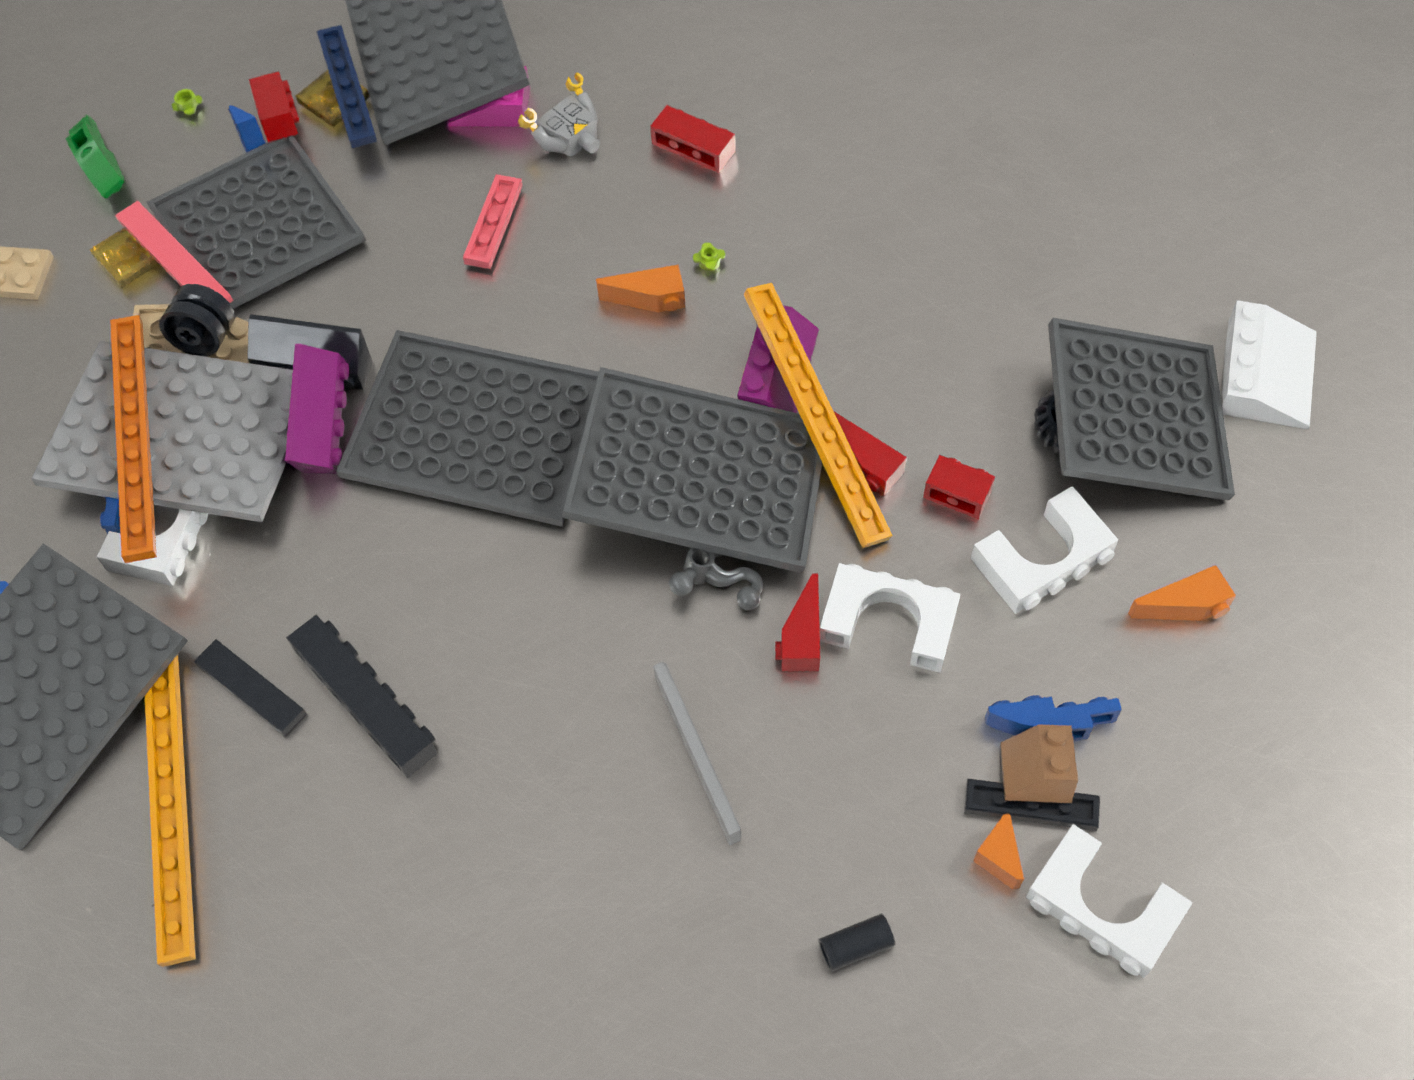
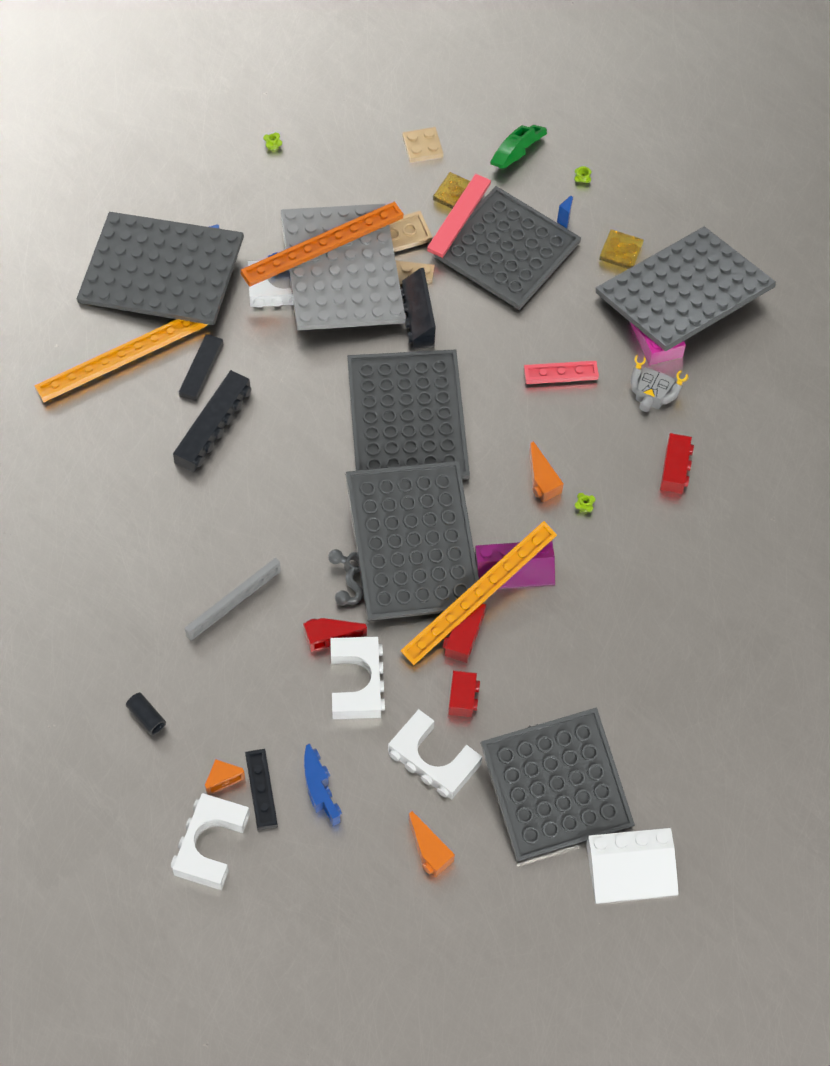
camera: 65 degrees right, 0 degrees up
black wheel [159,284,235,357] -> none
red brick [249,71,300,142] -> none
magenta slope [285,344,349,474] -> none
dark blue plate [317,25,378,148] -> none
medium nougat slope [1000,724,1078,803] -> none

